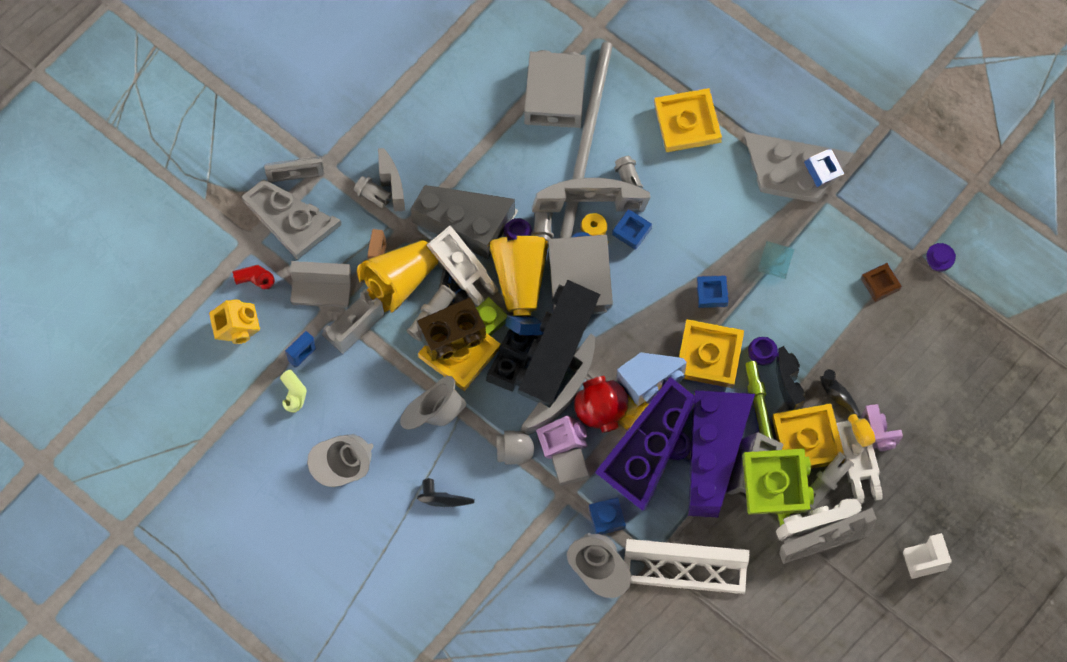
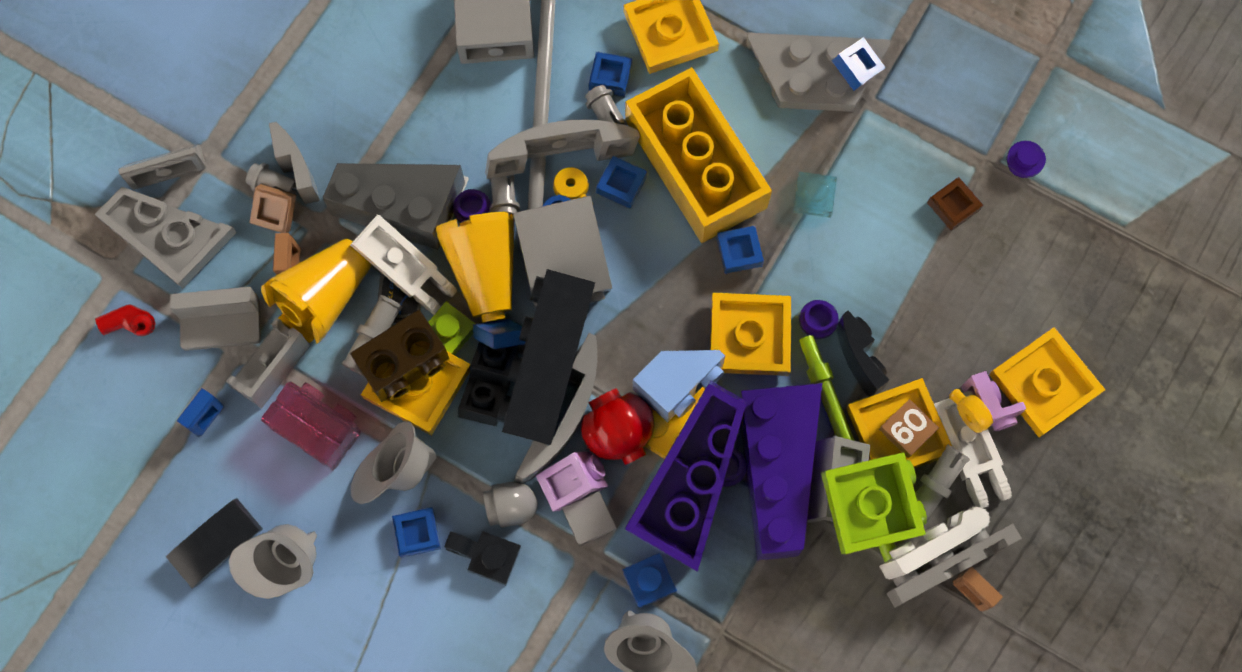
camera: 10 degrees left, 5 degrees up
yellow brick [209,299,260,344] -> none
yellowish green arm [280,369,307,413] -> none
black bar [417,478,475,507] -> none
white fence [624,539,749,594] -> none
black bar [820,369,861,418] -> none
white panel [903,533,952,579] -> none
none -> black slope [166,498,263,588]
none -> medium nougat tile [249,184,297,233]
none -> clear pink brick [261,381,361,471]
none -> blue tile [392,507,441,558]
none -> black plate [444,531,521,586]
none -> blue tile [588,52,632,97]
none -> yellow brick [625,67,772,244]
none -> medium nougat tile [879,399,939,458]
none -> medium nougat tile [952,566,1003,611]
none -> yellow plate [989,327,1105,438]

